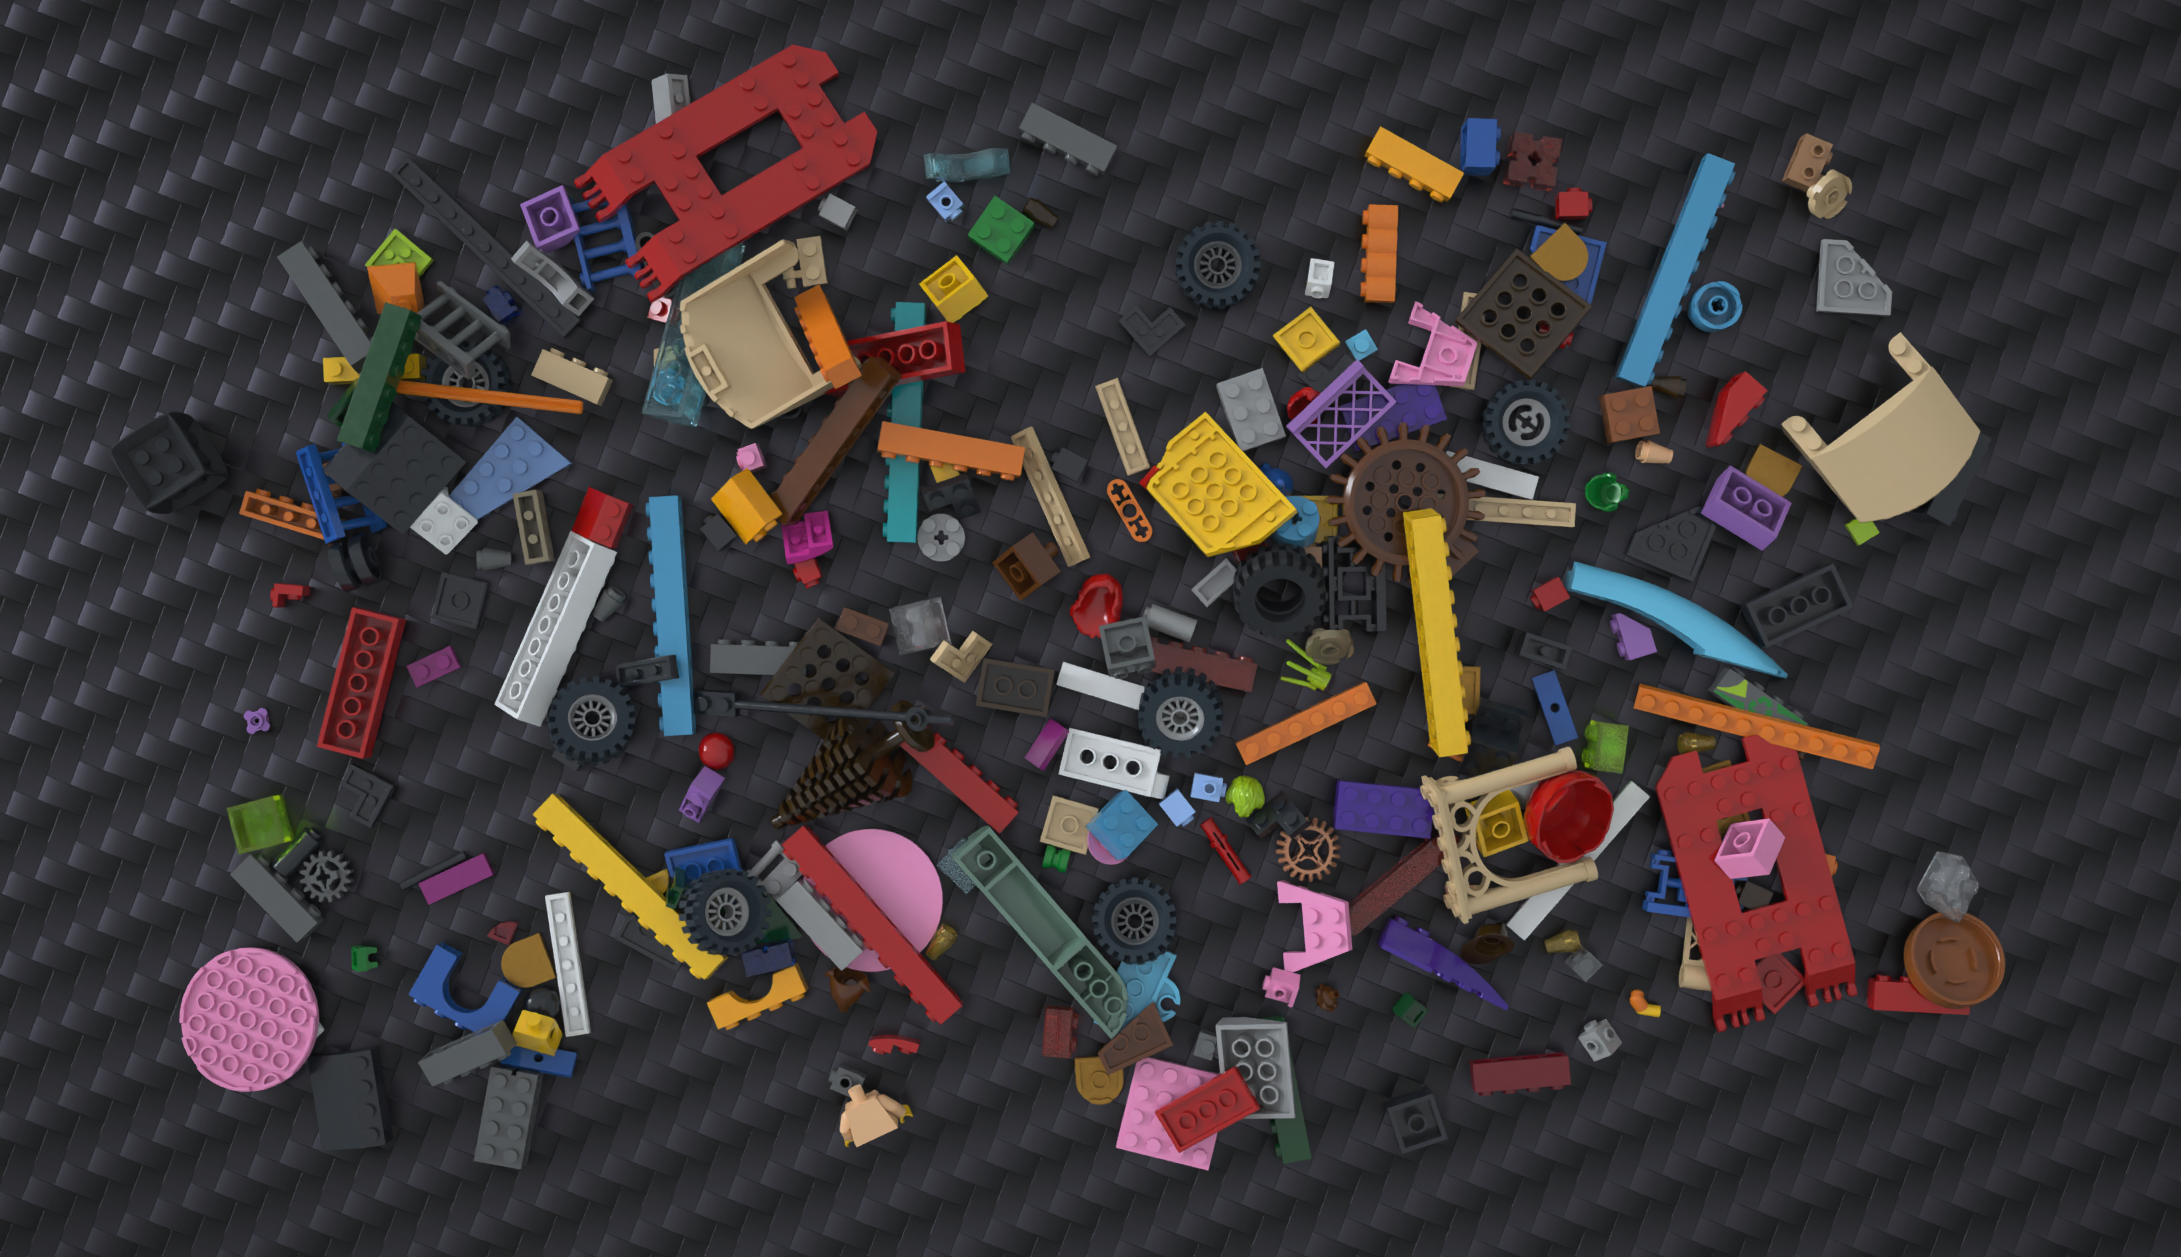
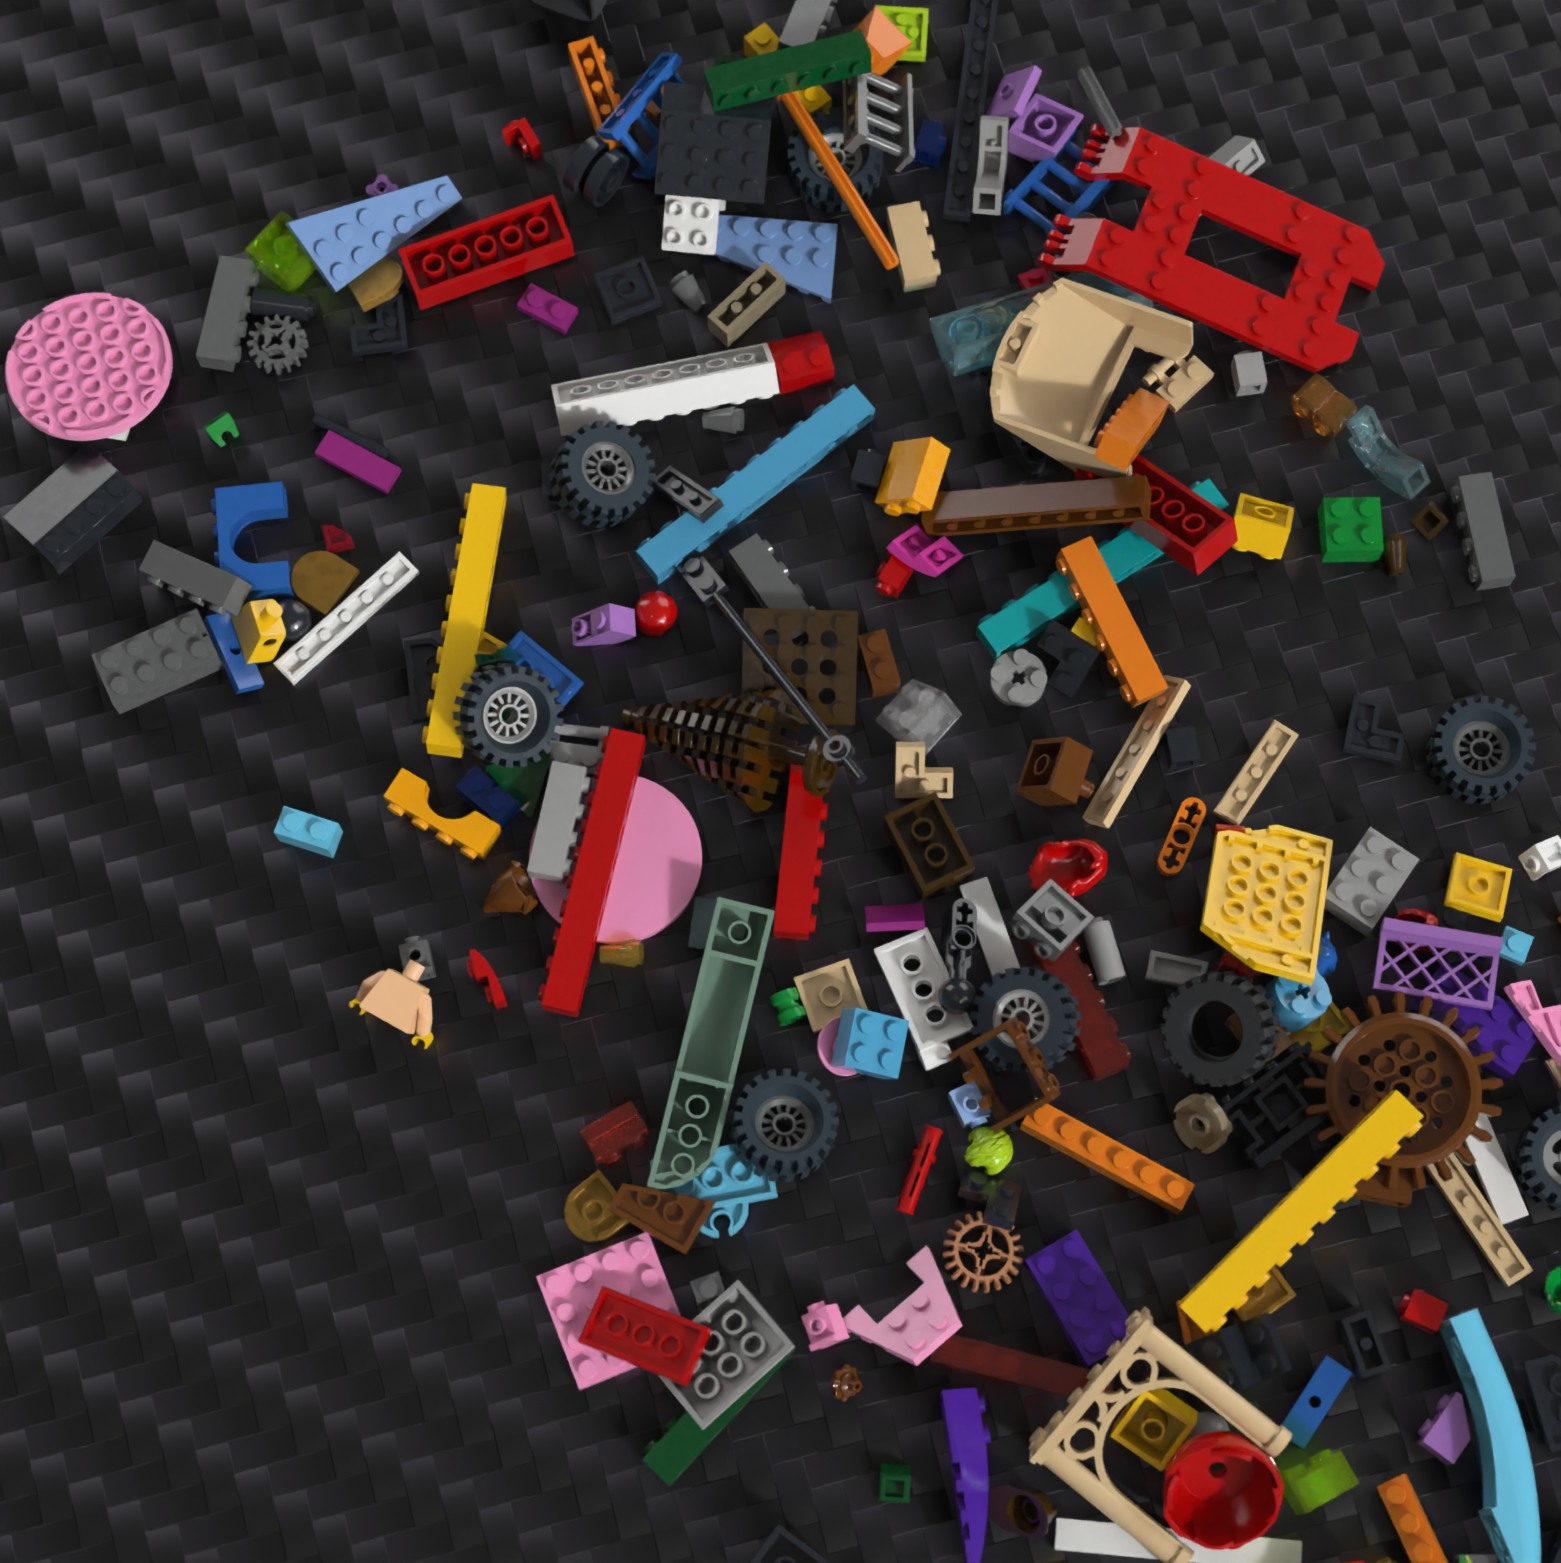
camera: 55 degrees right, 15 degrees down
bright pink brick [736,443,767,473] -> none
light blue brick [926,181,964,222] -> none
light blue brick [1158,788,1195,827] -> none
lime plant [1281,639,1331,691] -> none
none -> medium azure brick [274,806,343,858]
none -> medium blue wing [285,176,462,293]
none -> pearl gold tile [346,258,405,312]
none -> black beam [938,898,977,1015]
none -> reddish brown window [949,1016,1061,1132]
none -> medium lavender plate [985,65,1042,119]
none -> dark grey axle [1078,67,1122,138]
none -> clear orange brick [1291,373,1358,439]
none -> dark brown slope [1410,501,1452,541]

